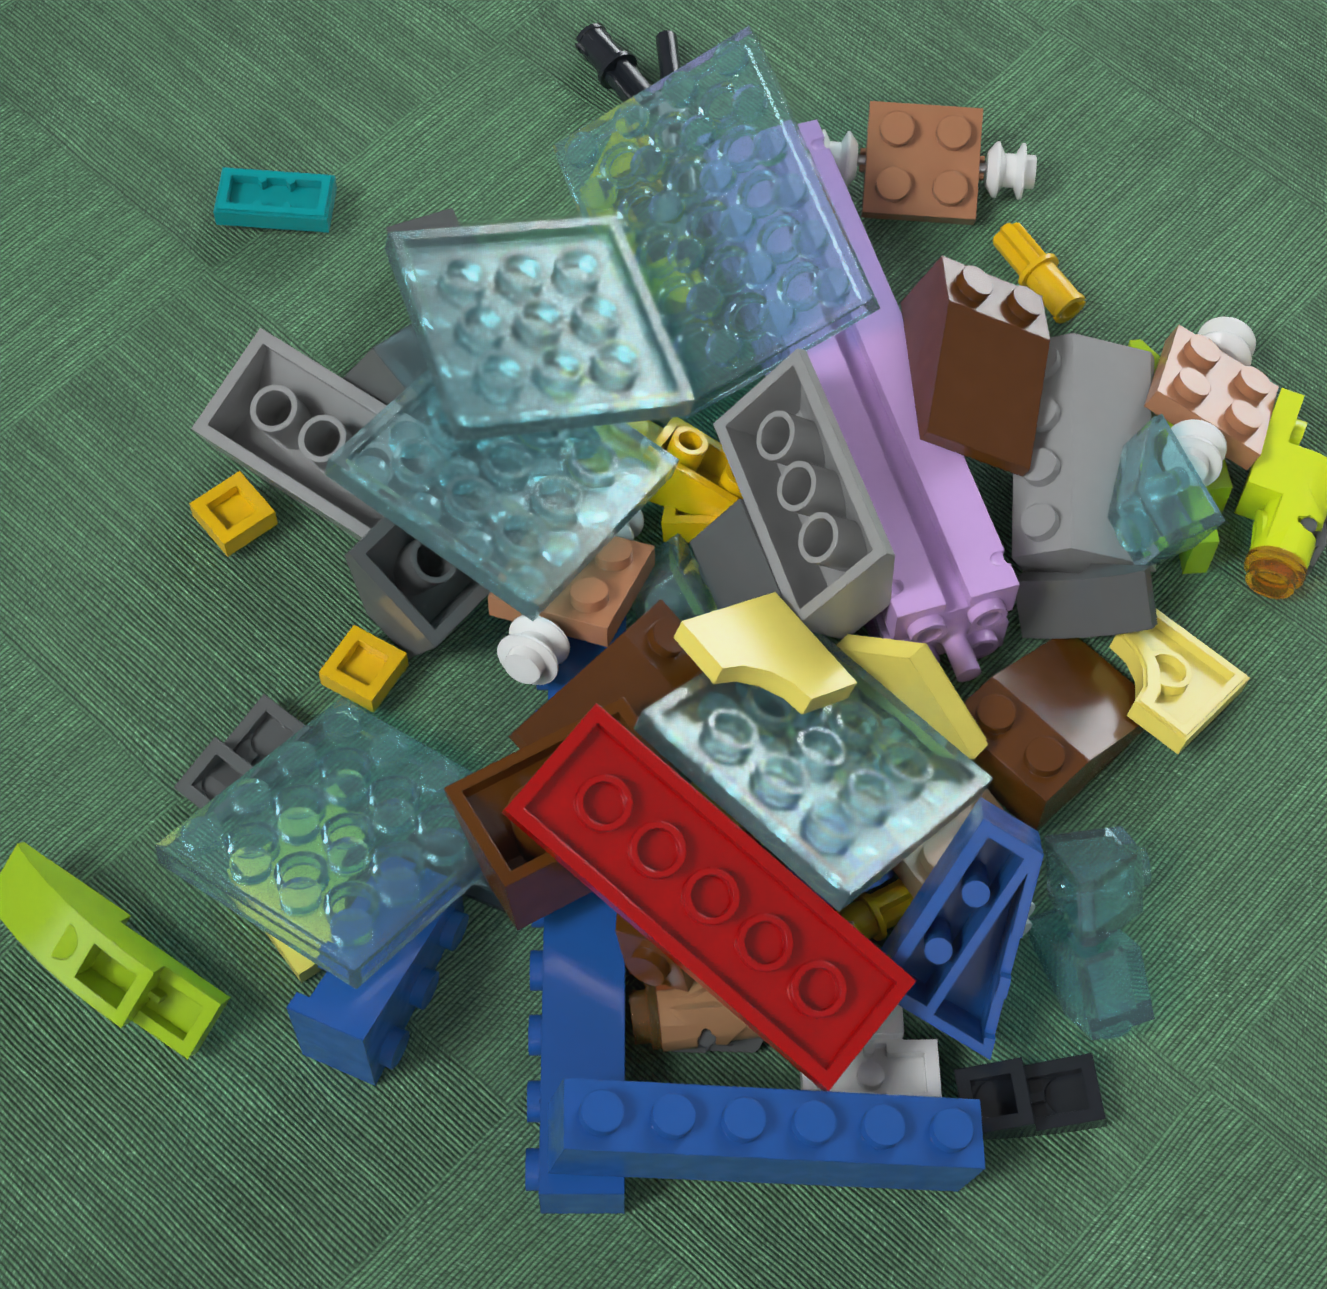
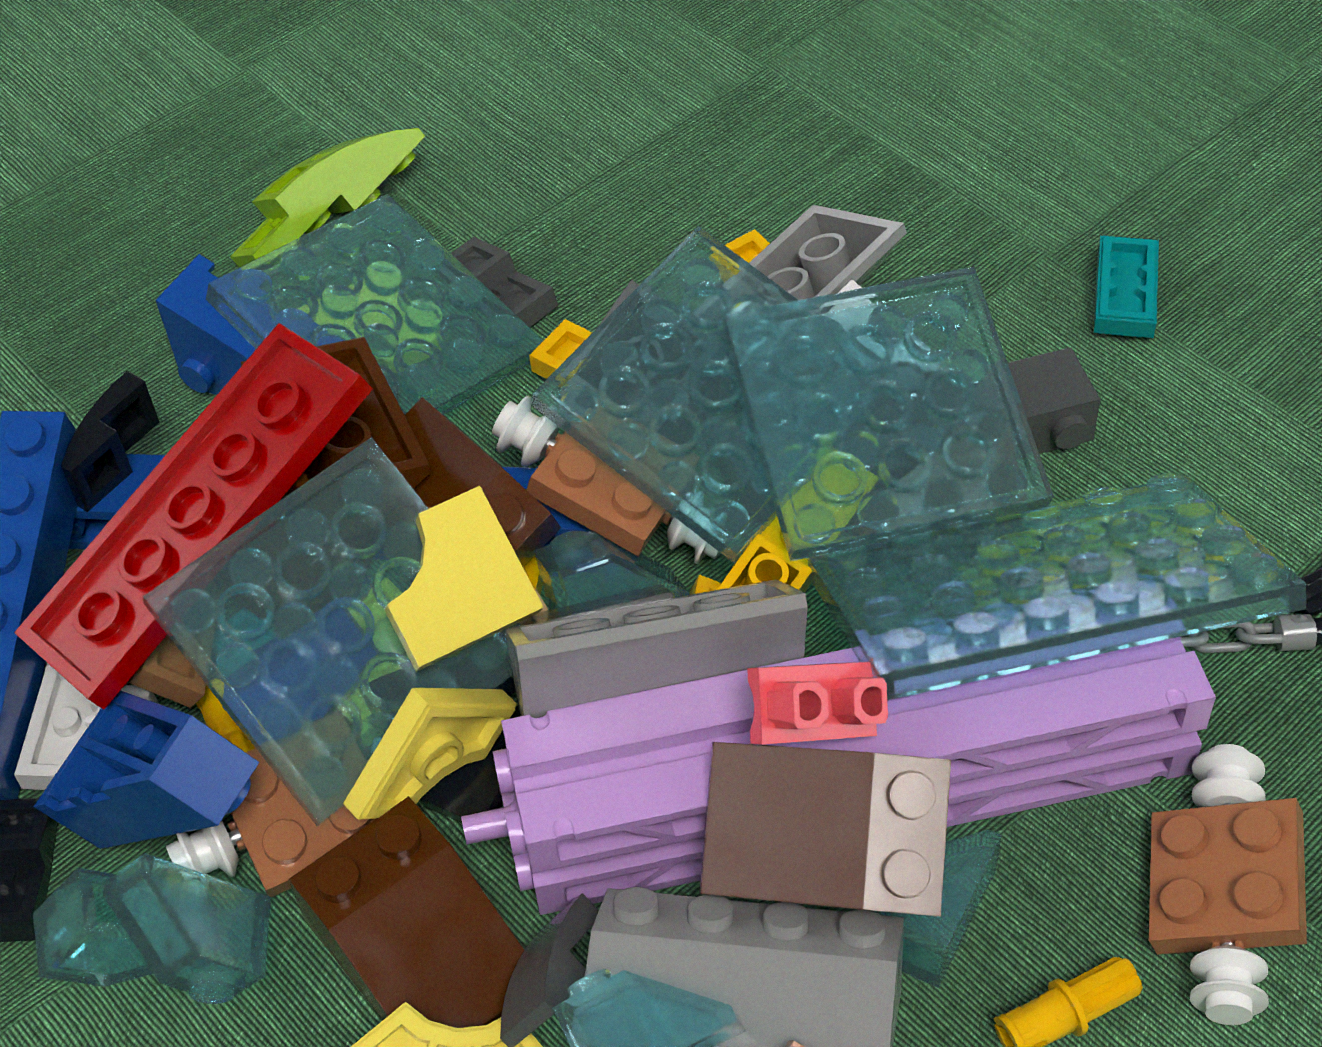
camera: 100 degrees right, 10 degrees down
none -> black slope [61,371,159,512]
none -> coral hips [747,662,888,745]

